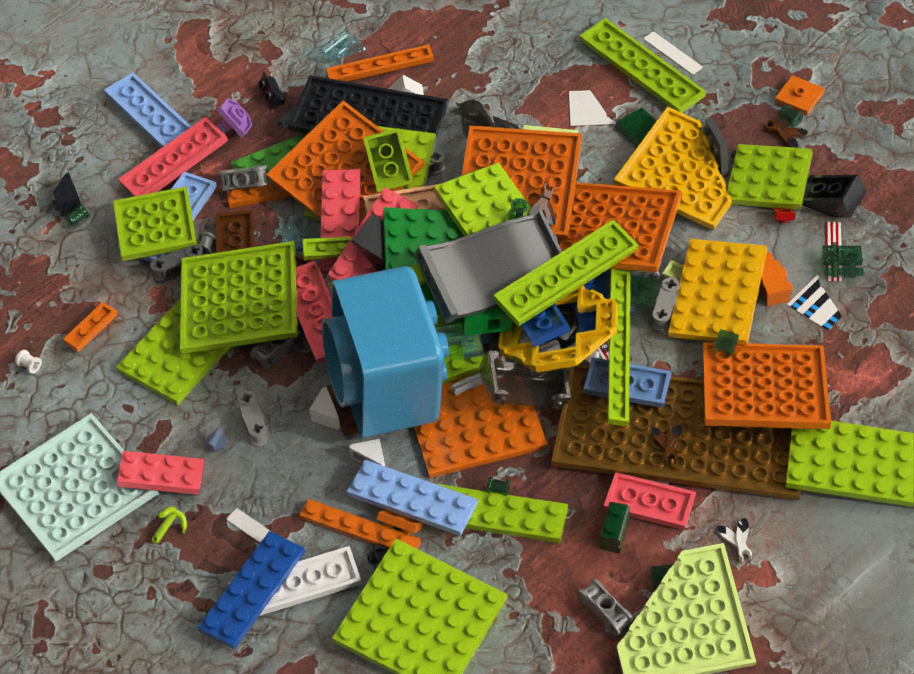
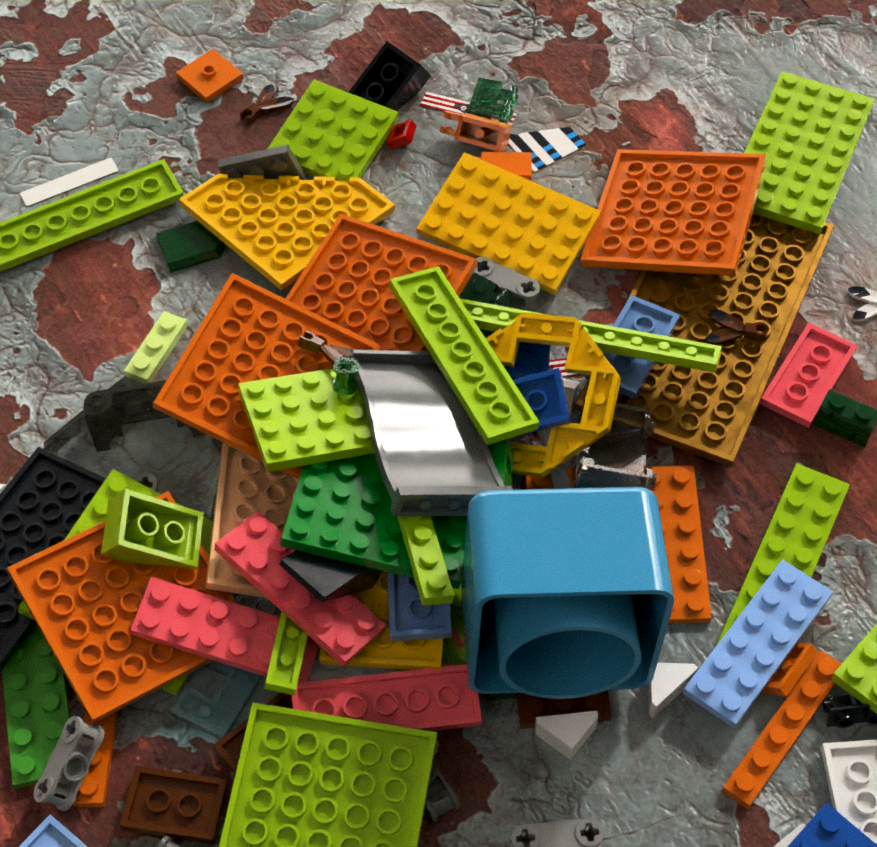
camera: 80 degrees left, 5 degrees up
clear green bush [486,476,511,496] -> none
white sticker [569,90,616,126] -> none
clear green plate [714,329,740,356] -> none
clear green bush [779,104,803,127] -> none
none -> orange hinge [440,111,513,152]

